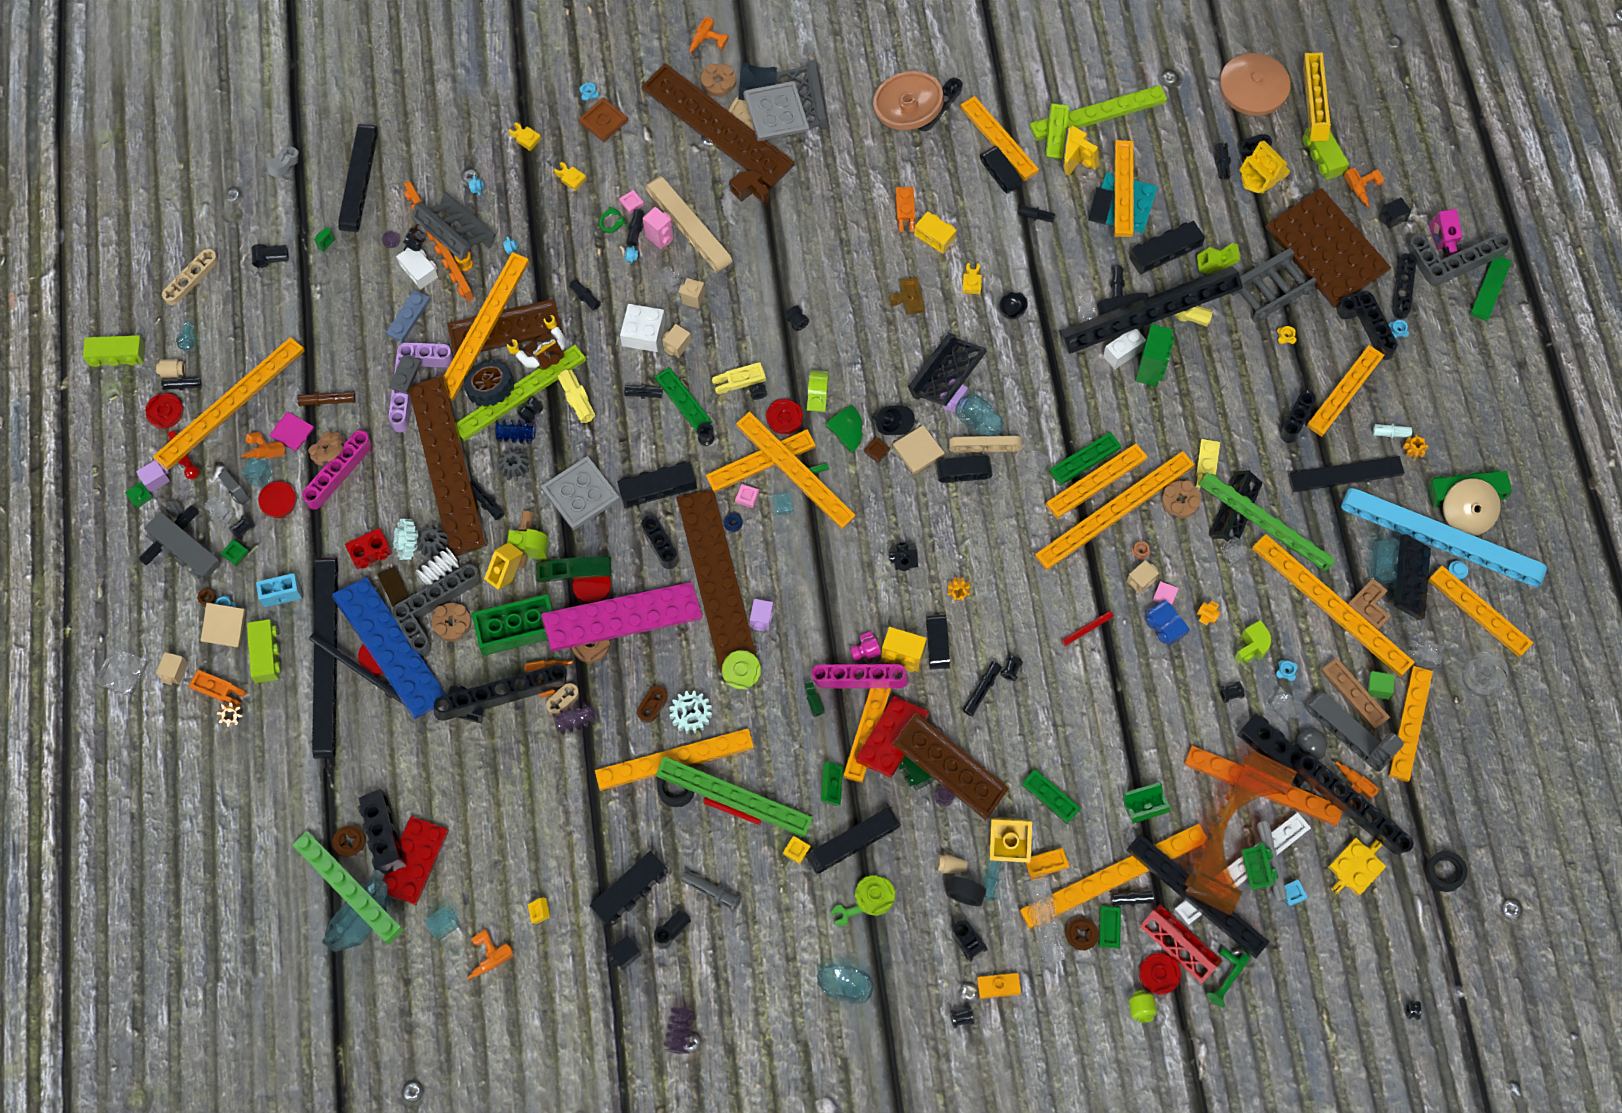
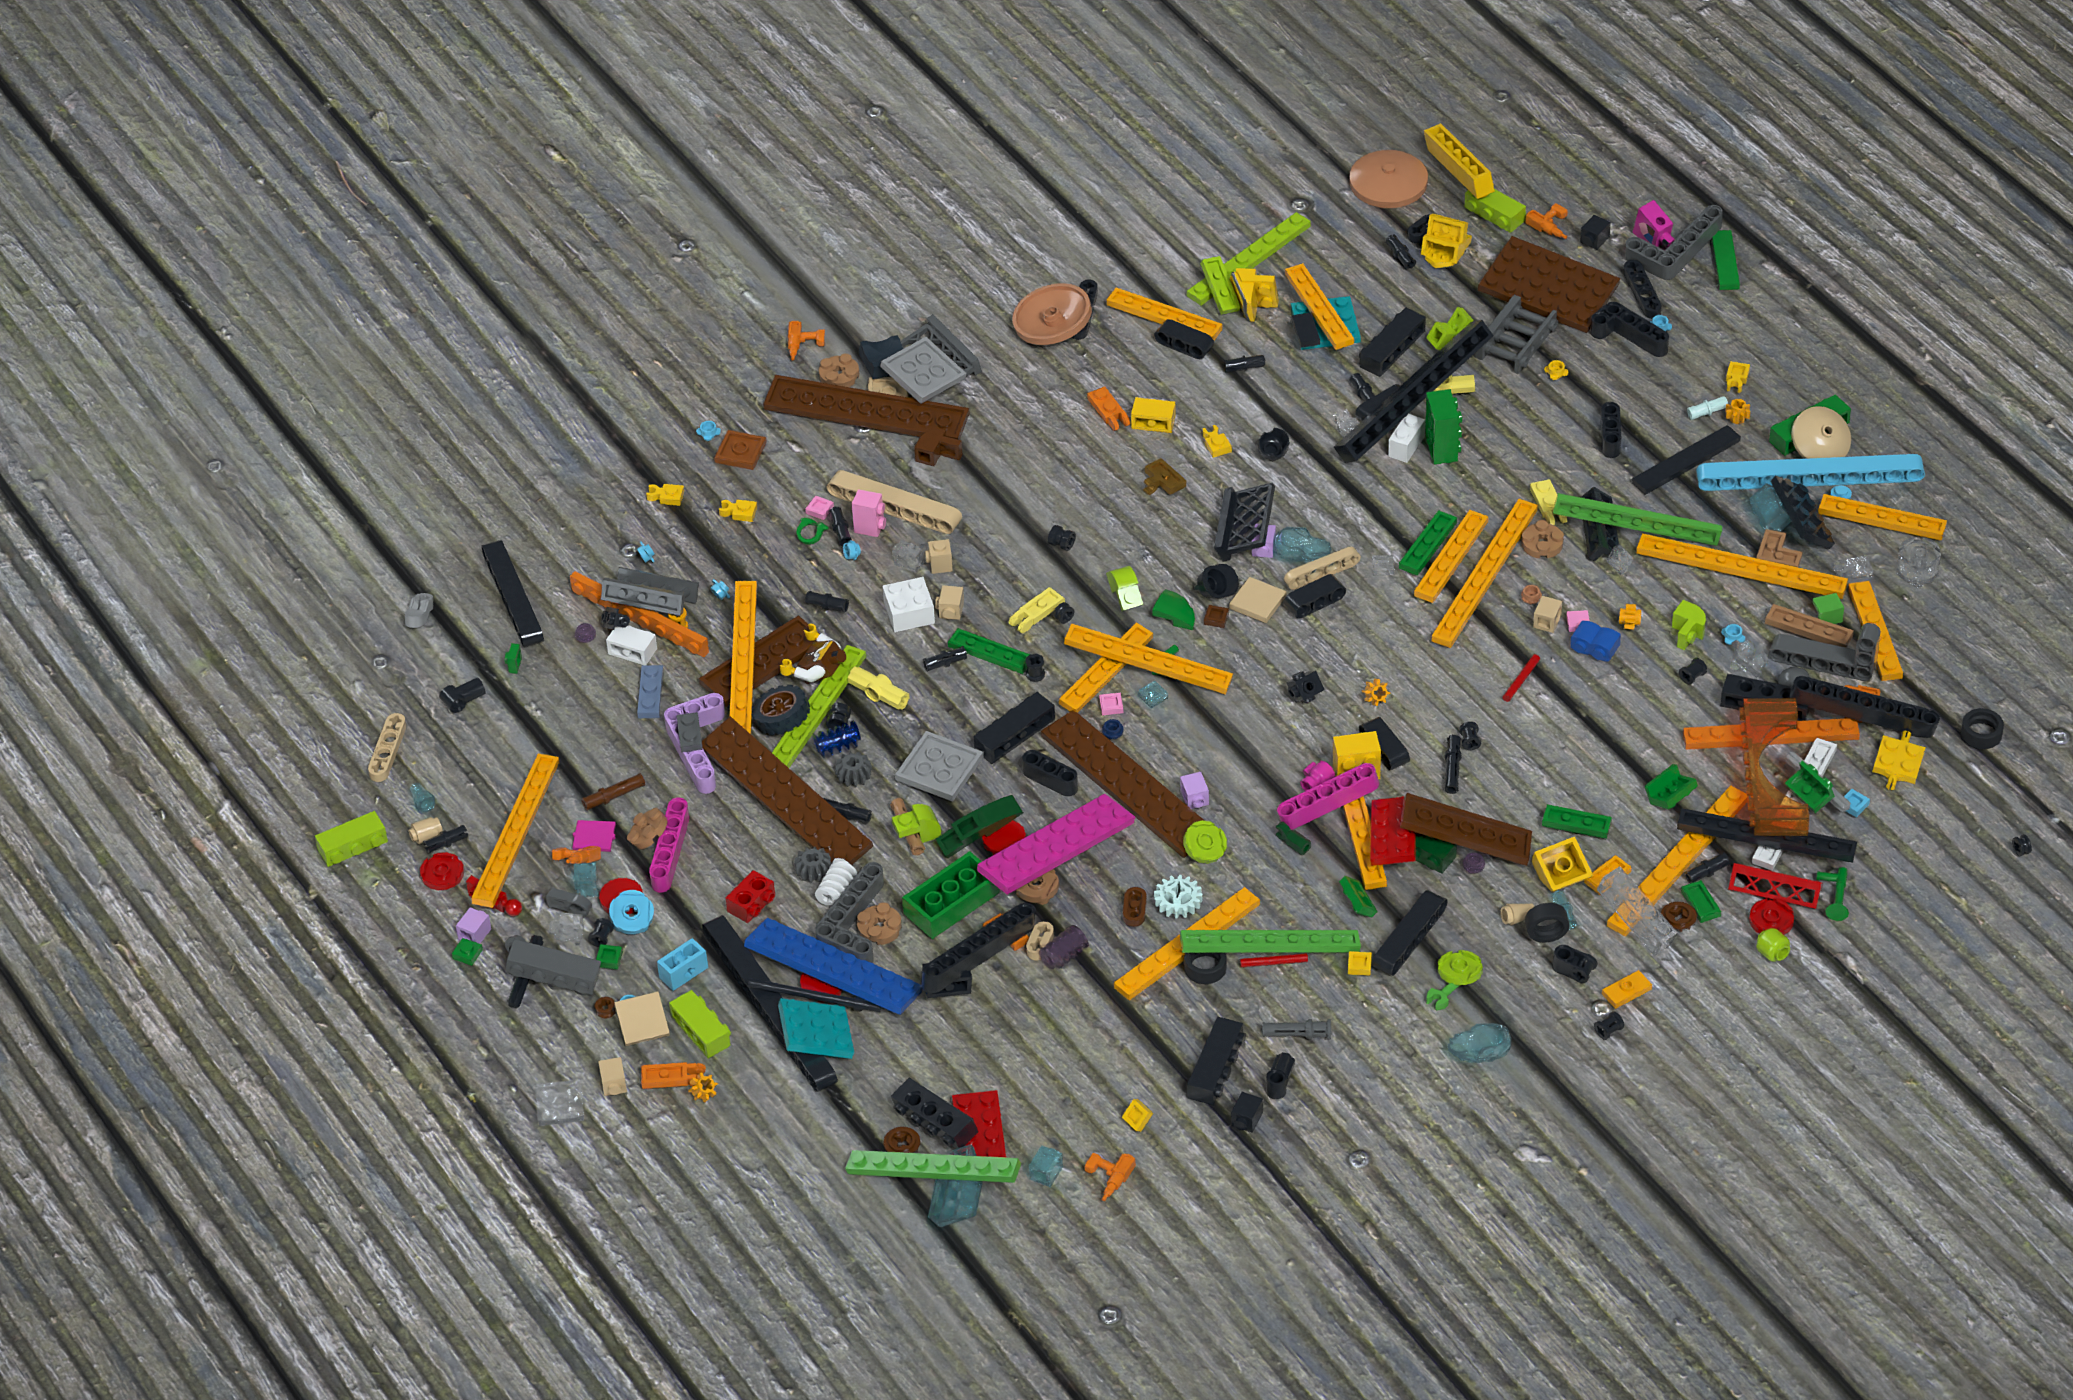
camera: 25 degrees left, 20 degrees down
dark brown tile [377,566,409,607] -> none
light aqua gear [393,519,418,560] -> none
yellow brick [484,542,523,590] -> none
clear purple piece [664,1008,696,1054] -> none
red tile [766,399,803,435] -> none
light orange plate [1307,345,1384,437] -> none
none -> medium azure plate [609,890,654,934]
none -> teal plate [778,998,854,1059]
none -> yellow plate [1726,361,1750,393]

